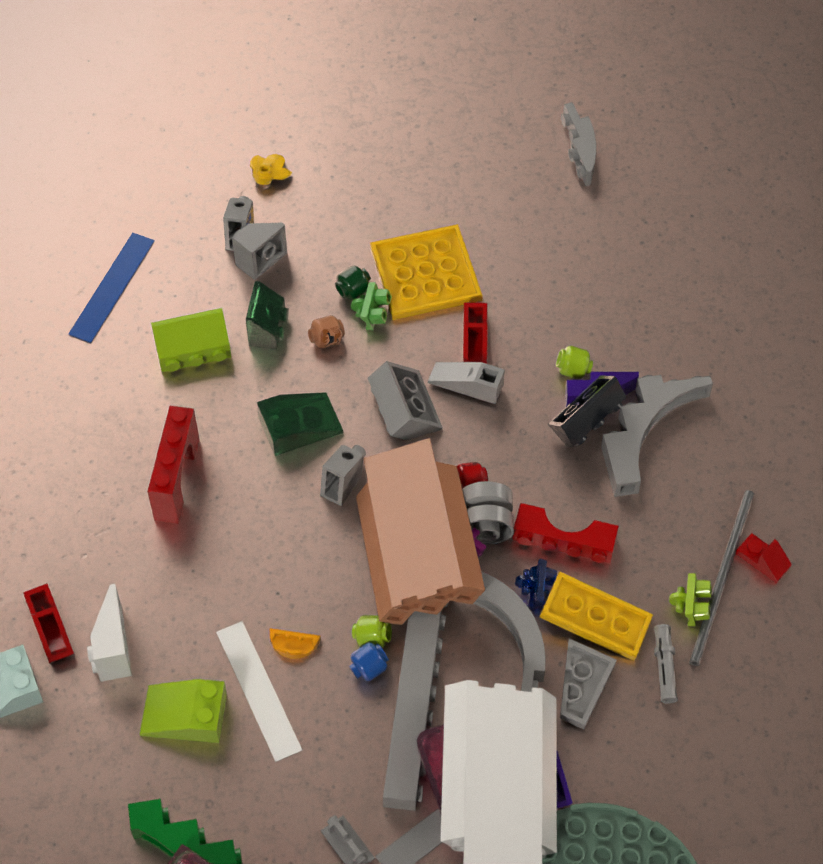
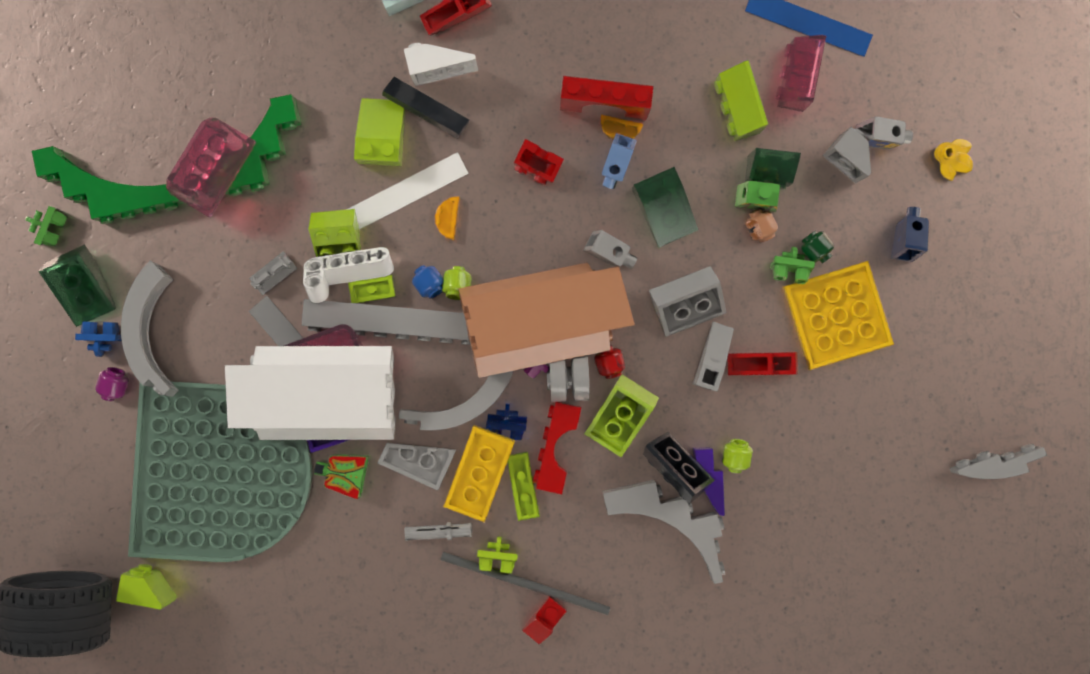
camera: 90 degrees right, 30 degrees up
none -> white beam [303,247,394,303]
none -> lime slope [309,209,361,257]
none -> torso [314,454,369,499]
none -> lime plate [348,275,396,304]
none -> black tile [382,77,469,139]
none -> lime tile [507,451,540,521]
none -> red cylinder [514,139,564,185]
none -> lime slope [584,375,659,457]
none -> light orange tile [600,114,643,140]
none -> medium blue torso [602,133,637,189]
none -> bright green torso [735,181,780,212]
none -> clear pink slope [776,35,826,112]
none -> dark blue torso [891,207,929,262]

